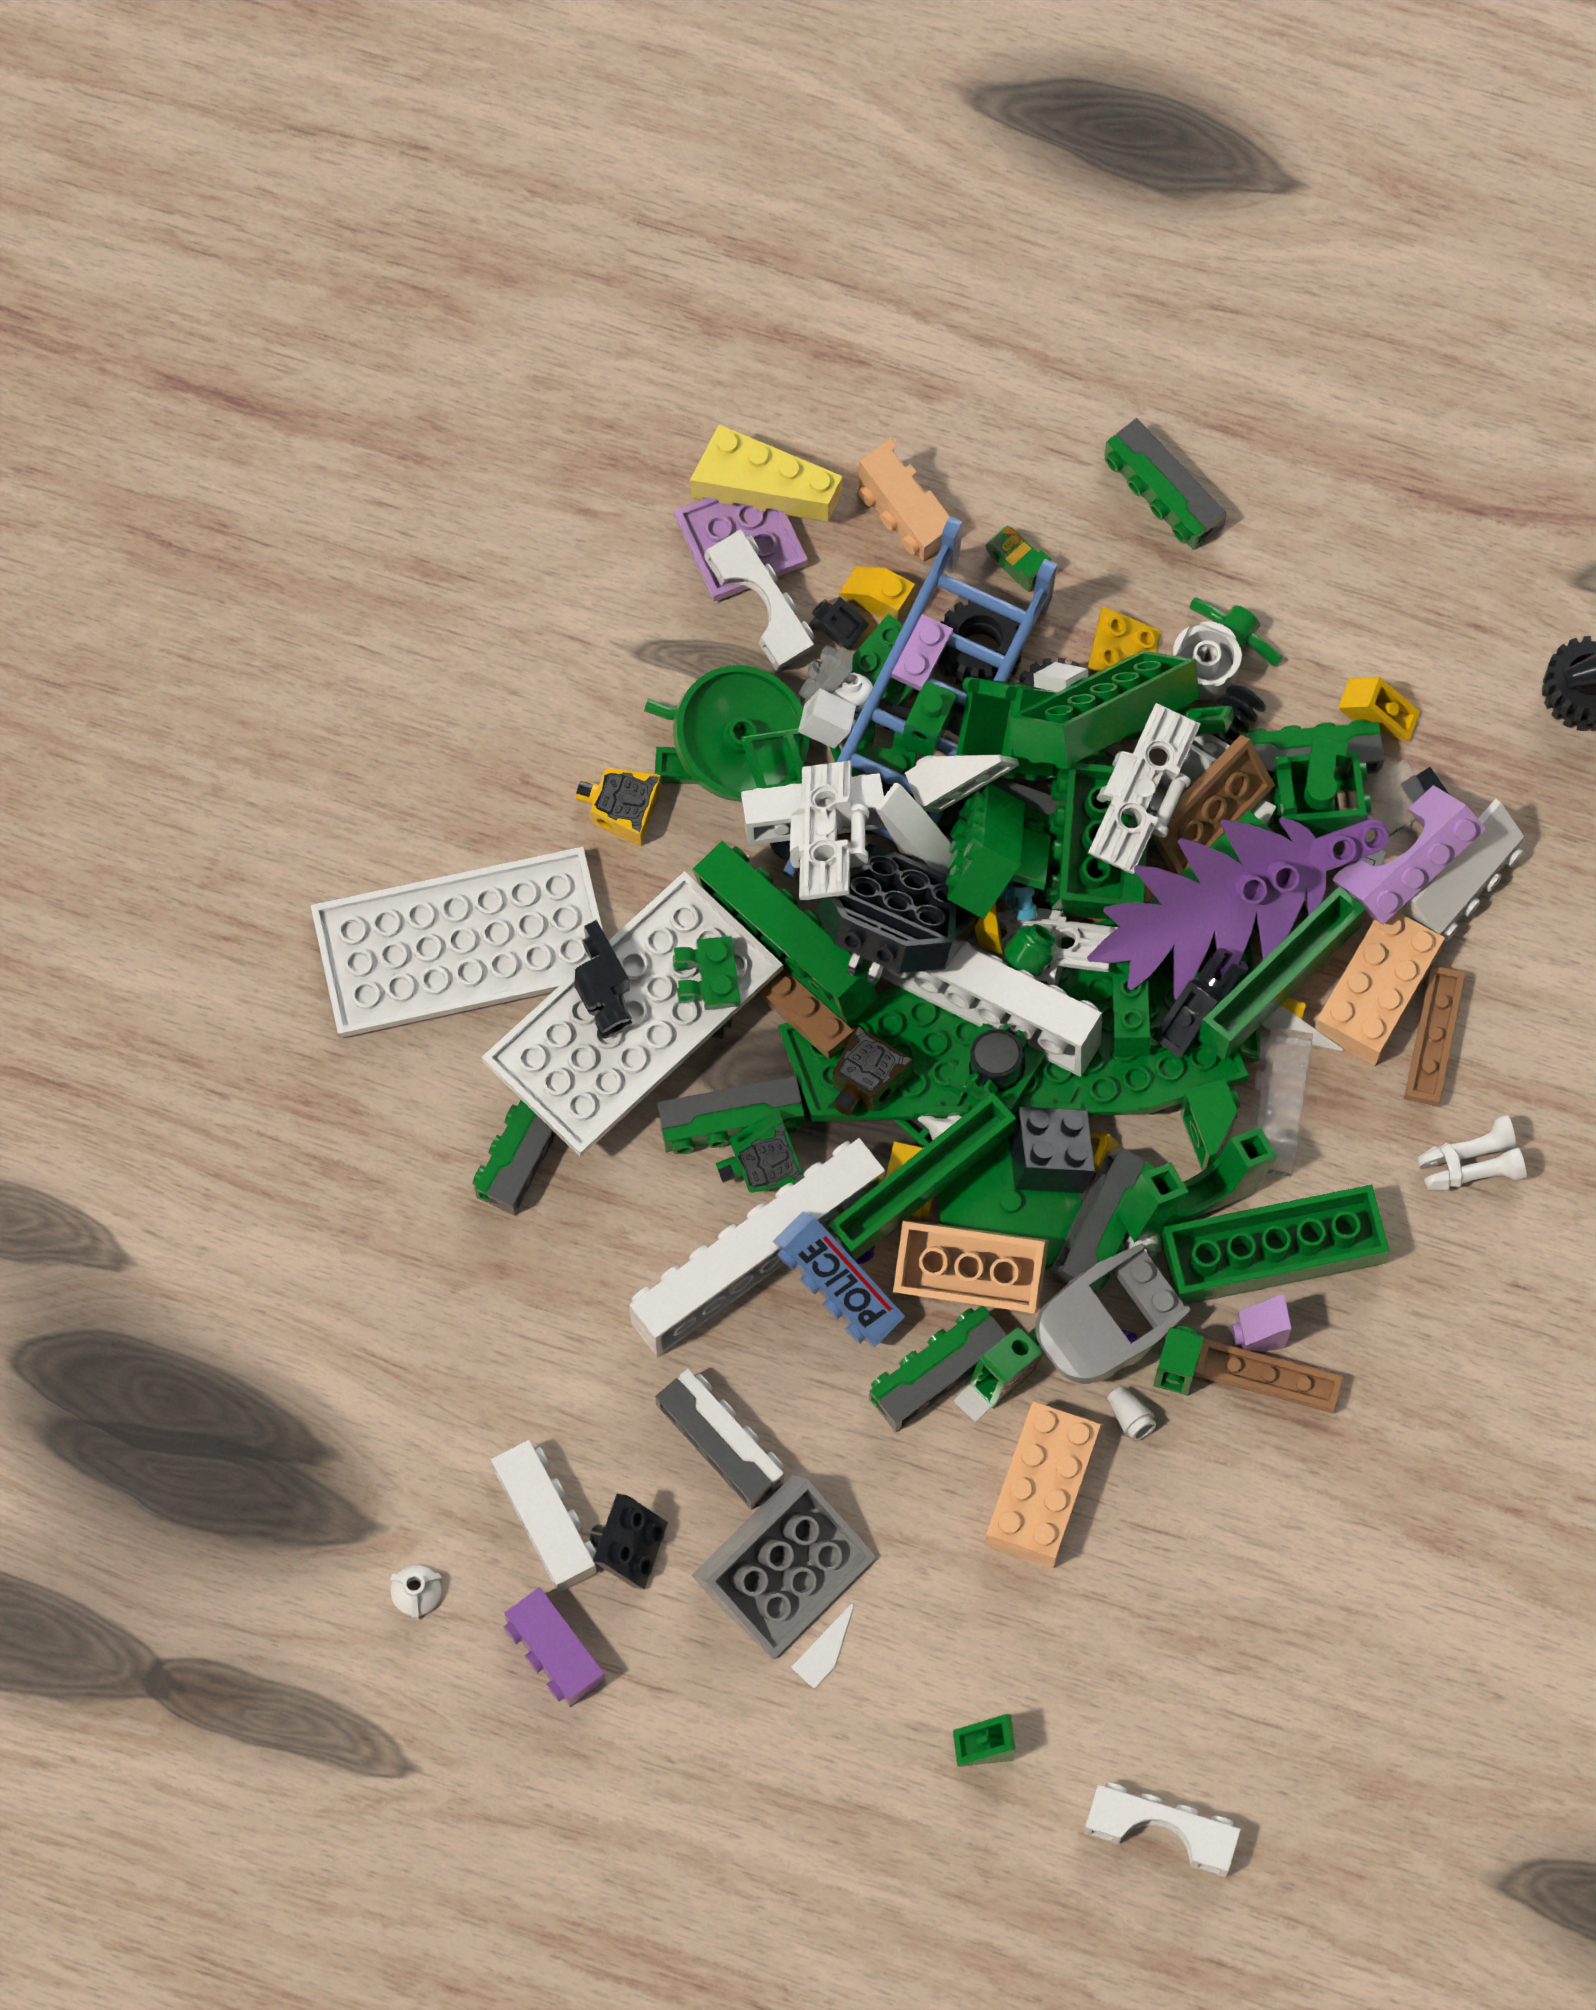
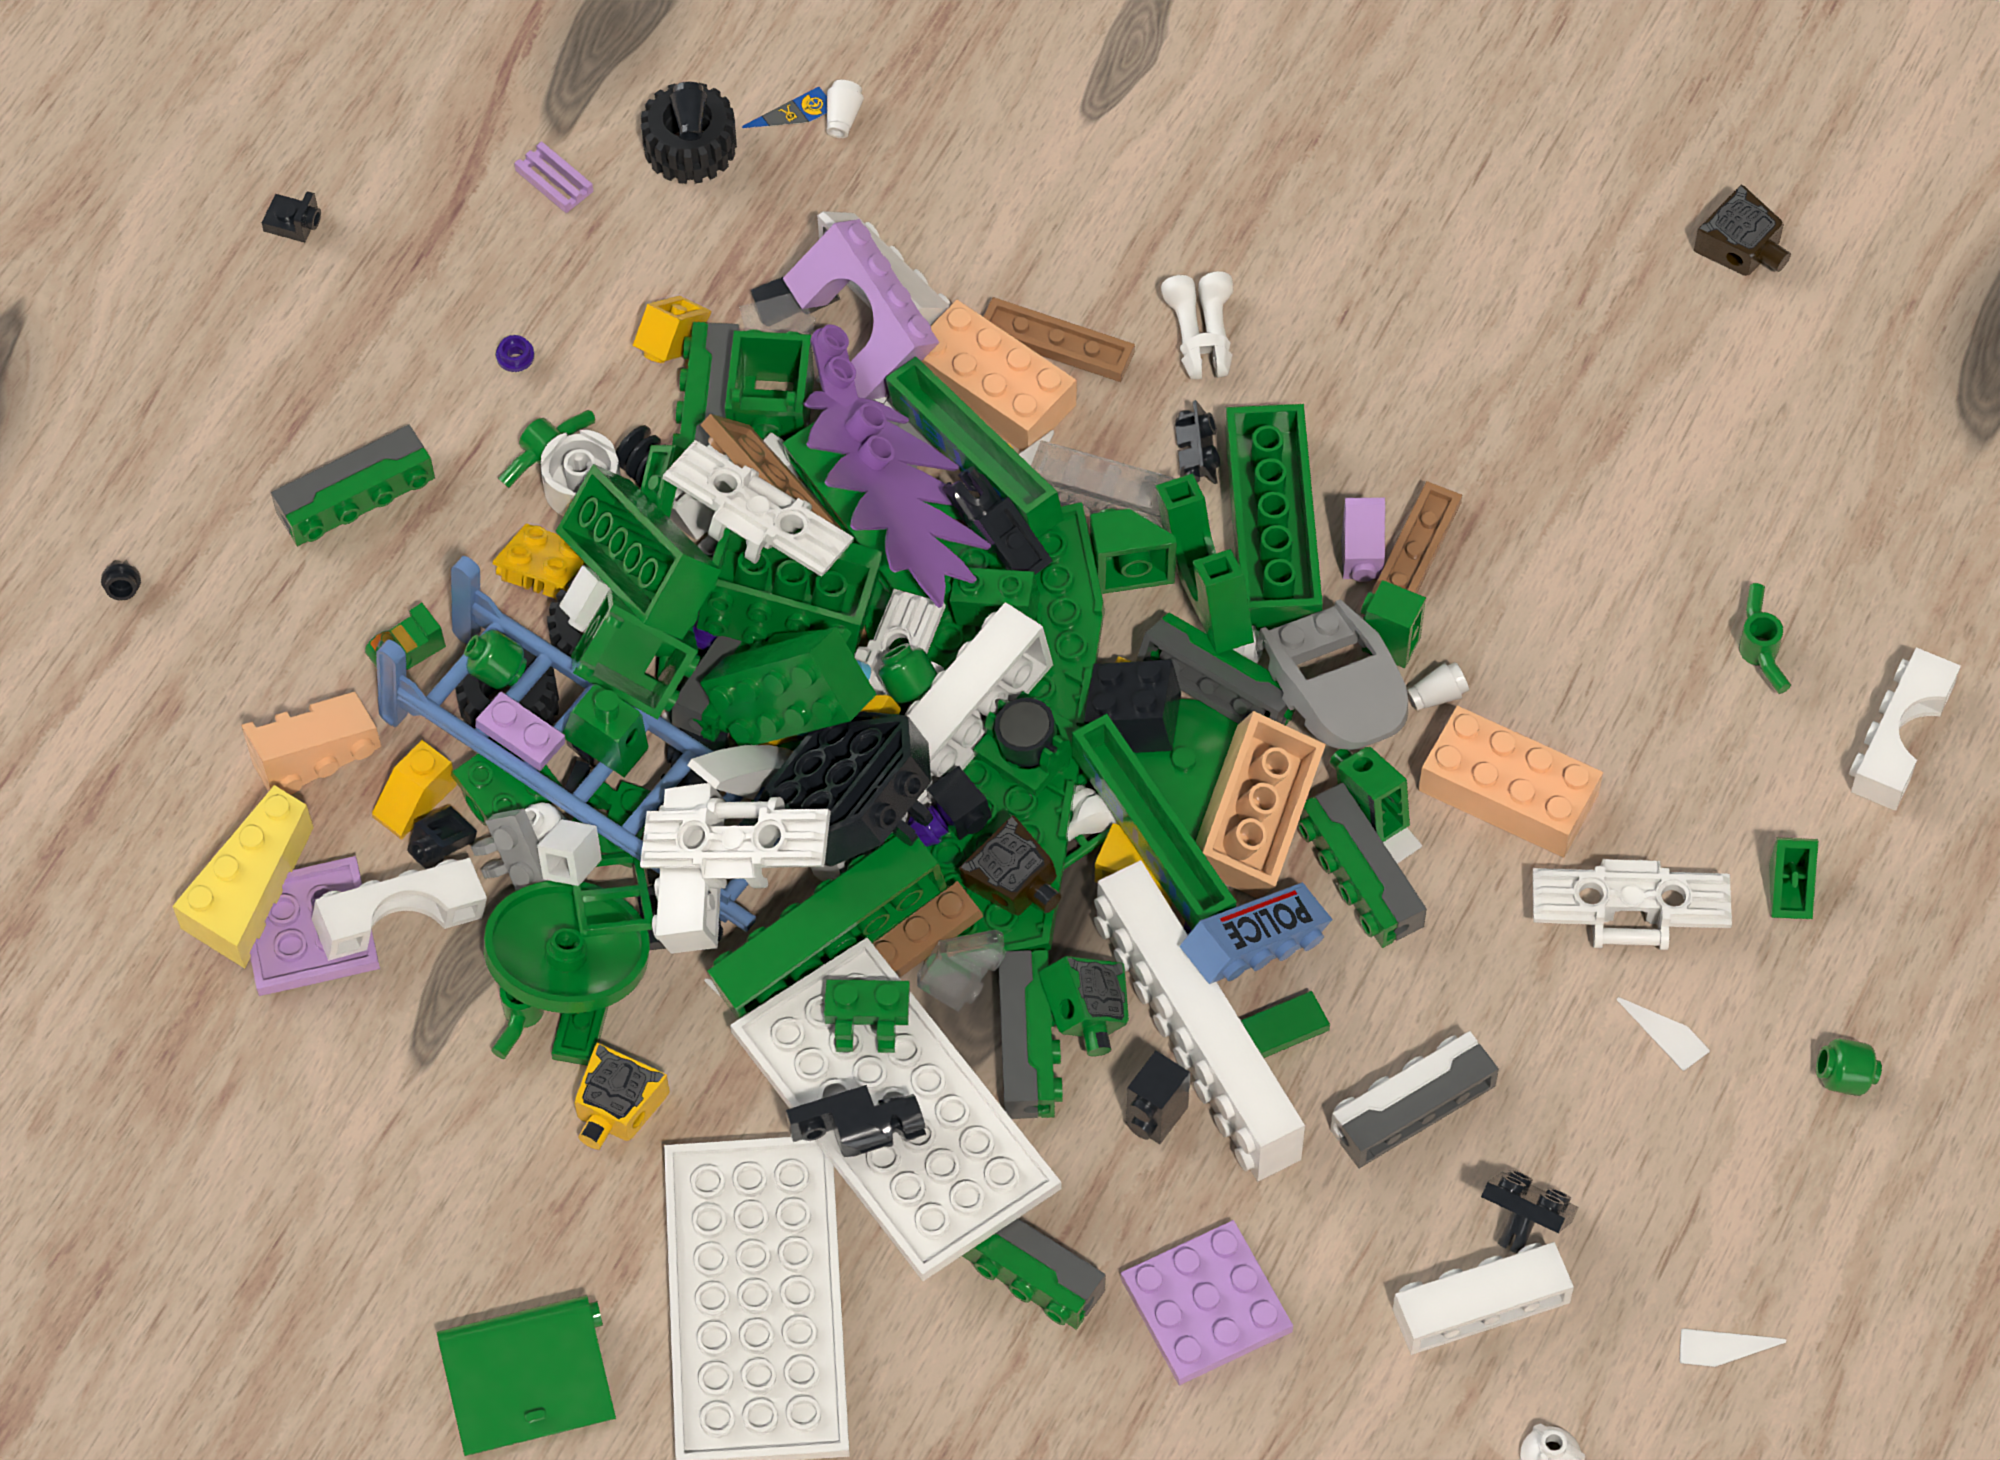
camera: 80 degrees left, 10 degrees down
medium lavender brick [503,1587,606,1707] -> none
light grey slope [691,1474,876,1659] -> none
white slope [905,755,1019,813] -> none
green leg [1304,738,1348,810] -> none
none -> black plate [101,560,141,601]
none -> black bracket [261,191,321,243]
none -> green door [436,1295,616,1456]
none -> green head [464,629,527,689]
none -> dark purple plate [496,335,535,372]
none -> lavender tile [514,141,594,213]
none -> dark purple plate [908,805,949,847]
none -> clear slope [917,929,1006,1012]
none -> black brick [926,766,992,840]
none -> lavender plate [1121,1220,1293,1386]
none -> black brick [1126,1050,1190,1144]
none -> black hinge [1175,400,1220,484]
none -> green tile [1241,991,1330,1058]
none -> white piece [1533,859,1732,950]
none -> white sticker [1680,1329,1786,1367]
none -> green piece [1739,583,1791,694]
none -> green head [1816,1038,1882,1096]

